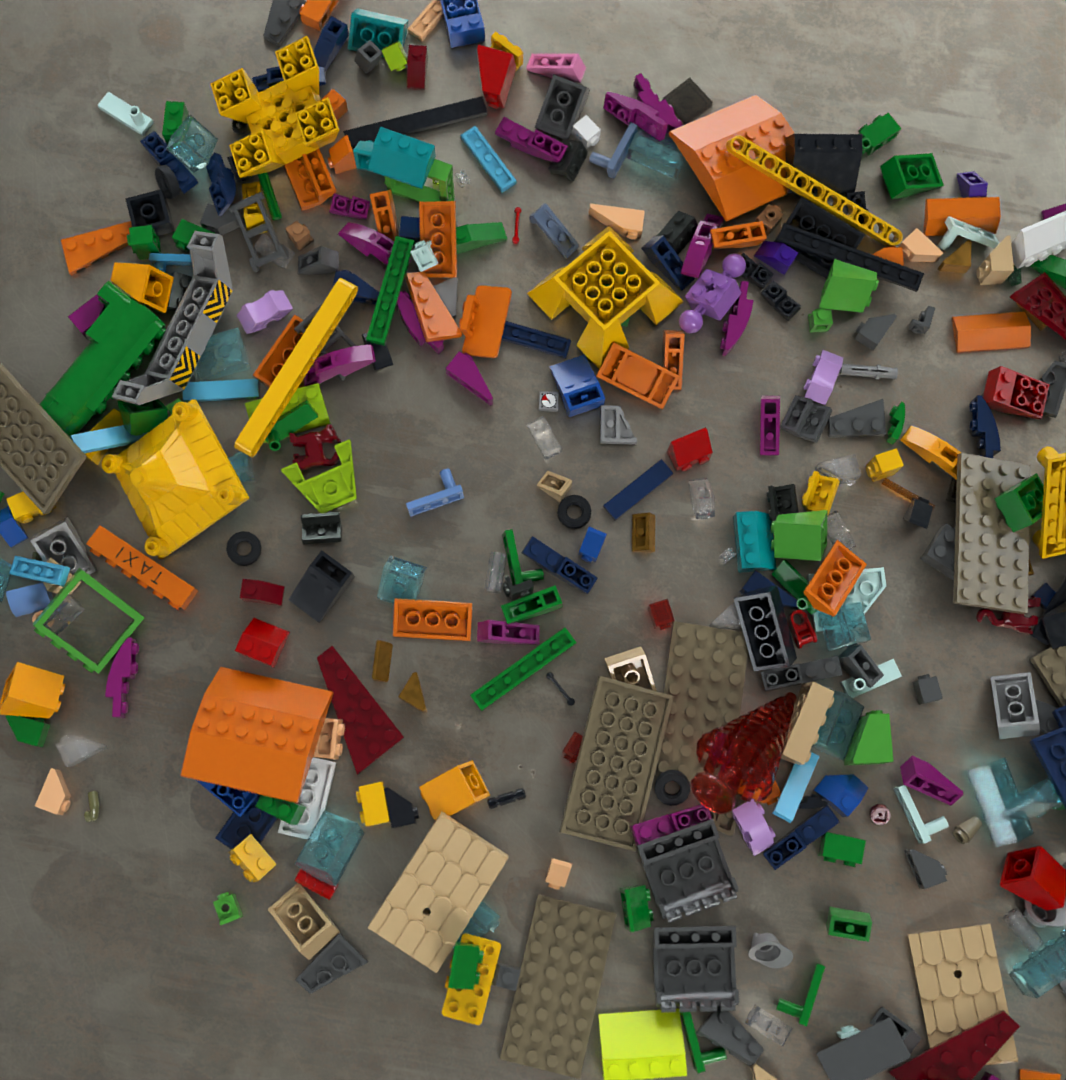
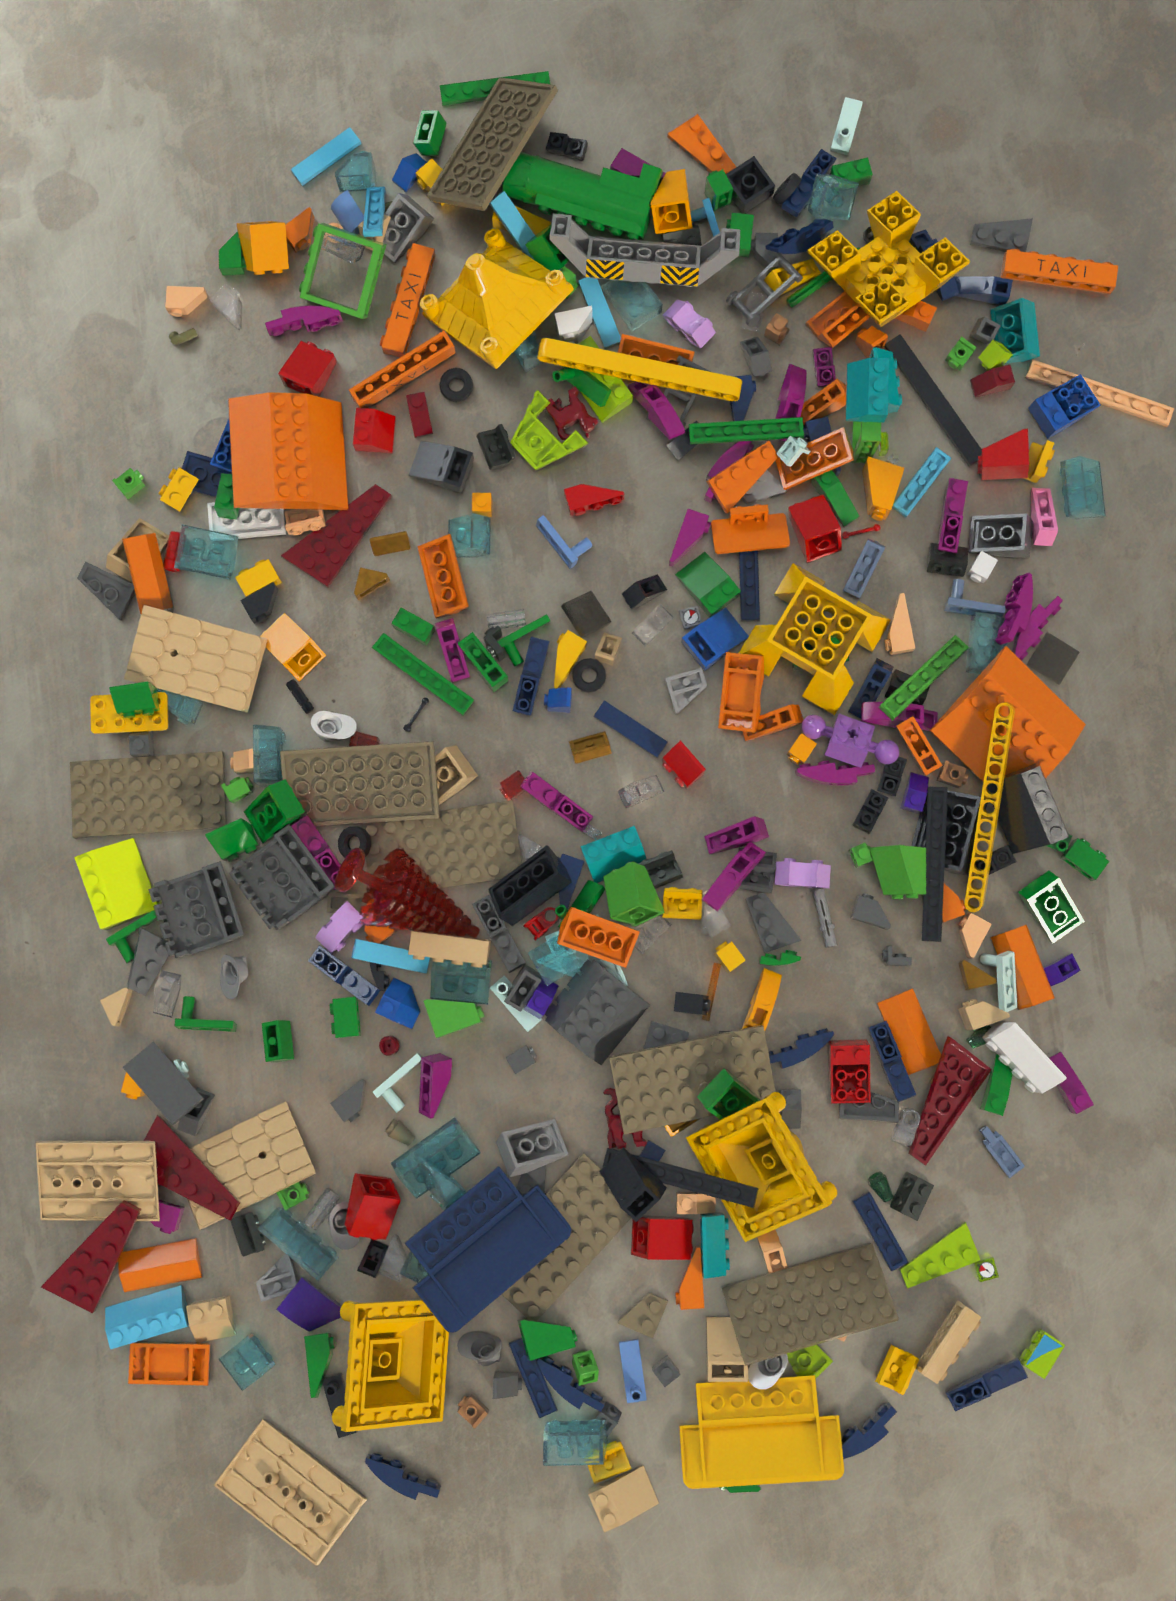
camera: 80 degrees right, 5 degrees up
none -> orange slope [122,533,173,614]
none -> bright green brick [221,777,254,803]
none -> pearl dark grey bracket [230,1212,266,1257]
none -> green slope [244,779,305,844]
none -> clear light blue slope [253,725,286,787]
none -> bright green brick [277,1181,310,1210]
none -> red slope [278,341,337,397]
none -> orange slope [285,207,314,253]
none -> white piece [311,711,357,741]
none -> orange brick [349,331,456,408]
none -> green brick [391,608,436,646]
none -> light orange brick [472,493,492,517]
none -> magenta slope [520,771,593,832]
none -> dark purple slope [523,976,559,1019]
none -> dark grey slope [545,959,650,1065]
none -> black slope [546,132,588,160]
none -> yellow slope [554,630,587,689]
none -> white slope [555,305,592,344]
none -> clear smoke tile [561,591,612,638]
none -> red slope [564,484,625,516]
none -> black slope [622,574,667,609]
none -> green slope [675,552,741,618]
none -> magenta slope [702,841,766,912]
none -> dark grey slope [779,1089,802,1129]
none -> light orange brick [787,733,817,765]
none -> red slope [788,494,842,563]
none -> light orange slope [862,456,904,521]
none -> dark blue slope [868,1021,916,1103]
none -> bright green tile [879,635,969,721]
none -> bright green brick [945,336,977,371]
none -> clear light blue slope [1060,456,1106,519]

